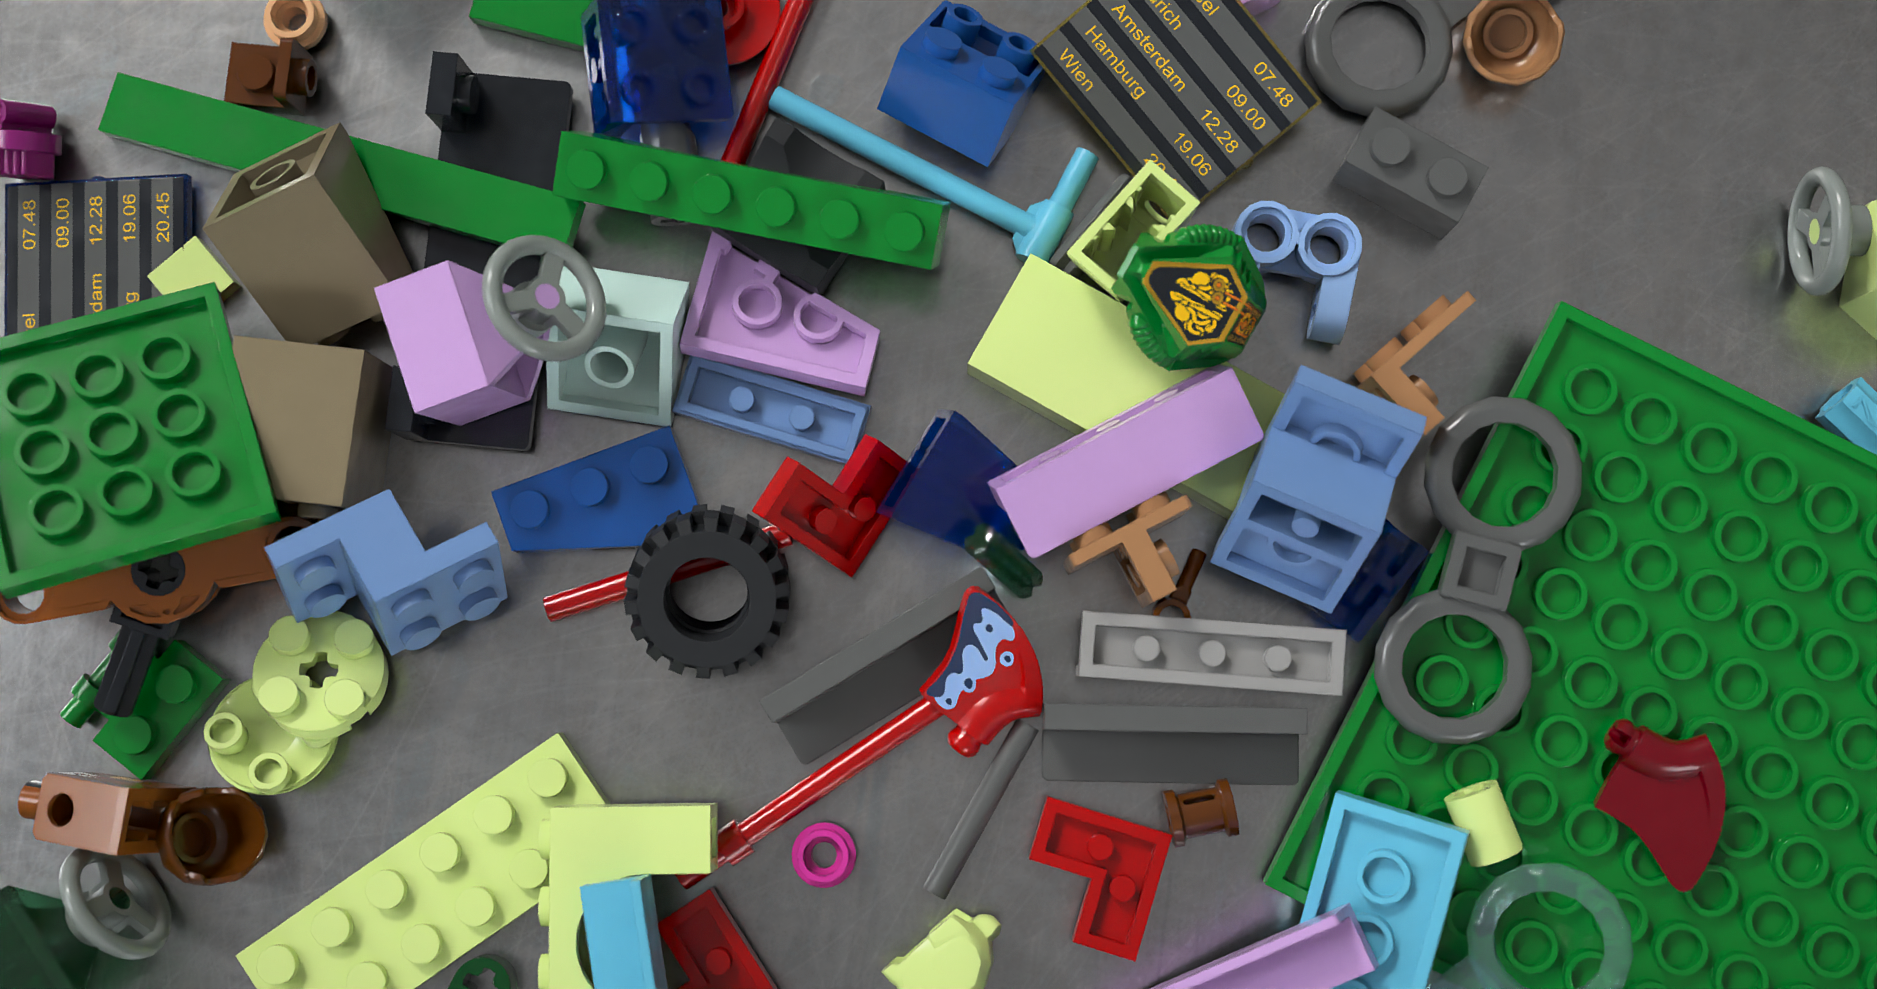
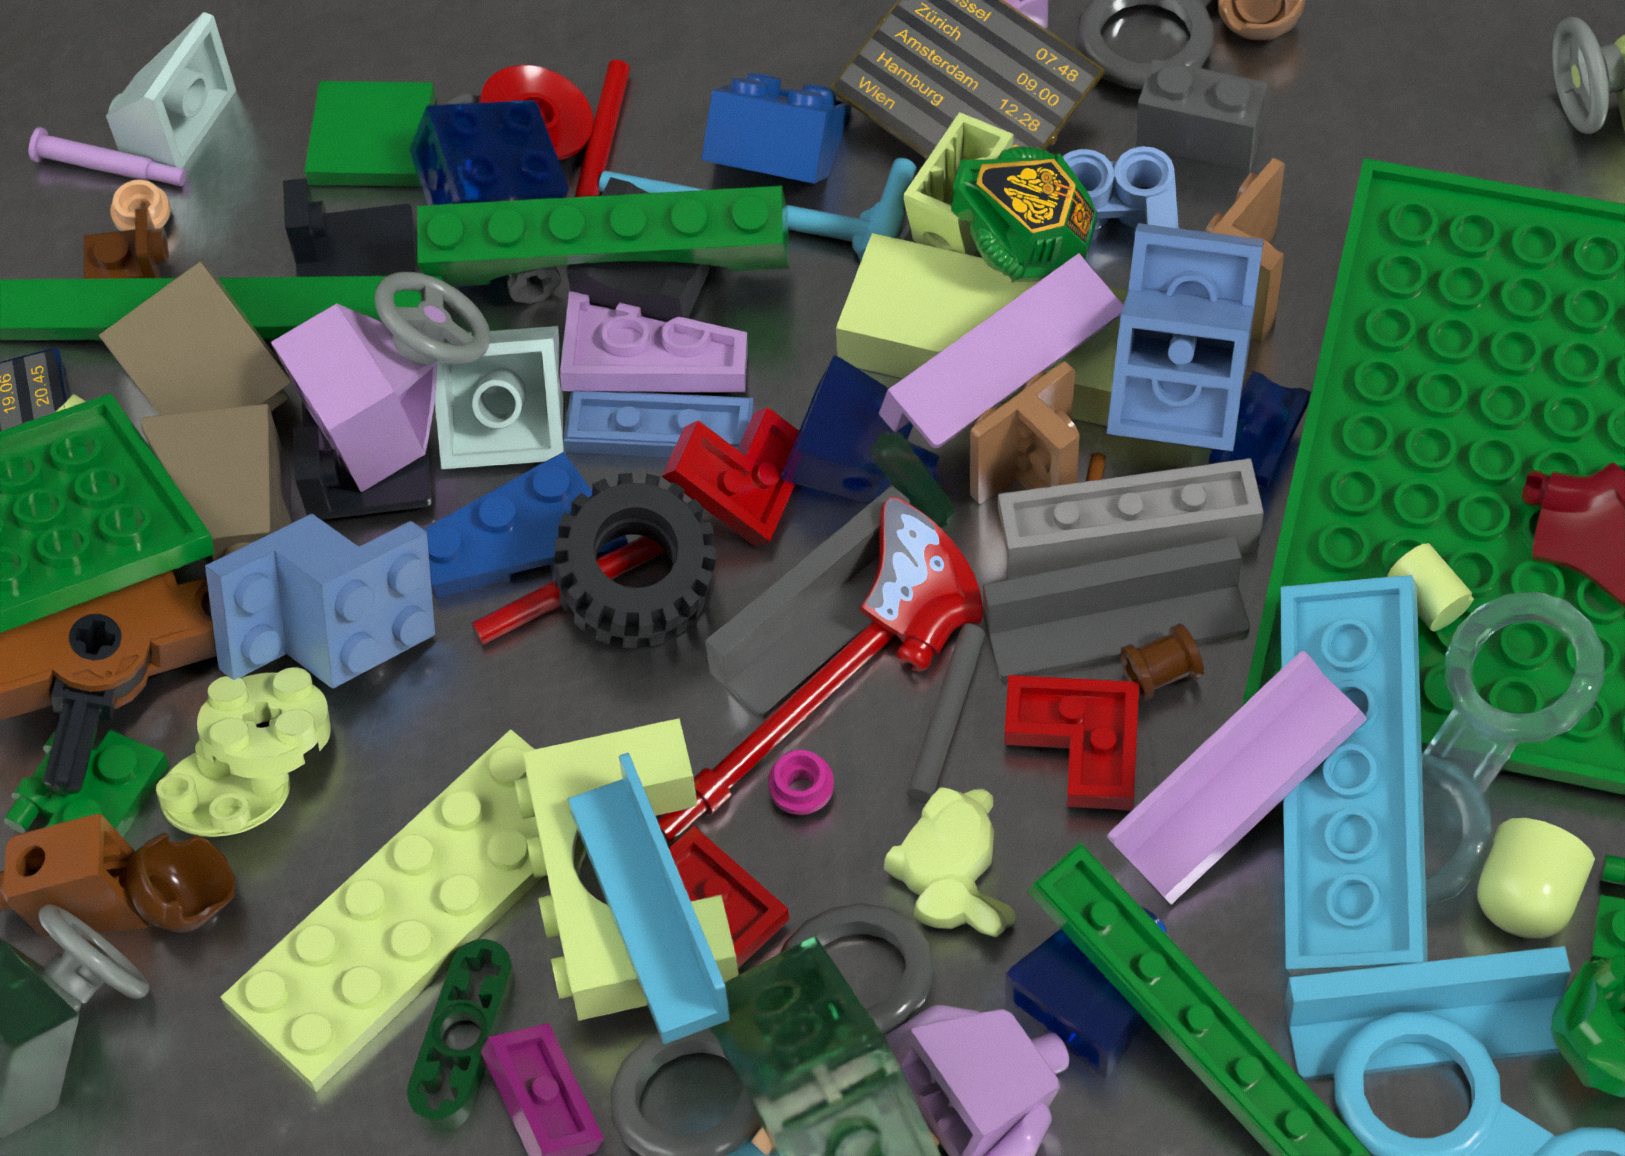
camera: 15 degrees left, 25 degrees down
dark grey bar [1374,397,1583,745] -> none

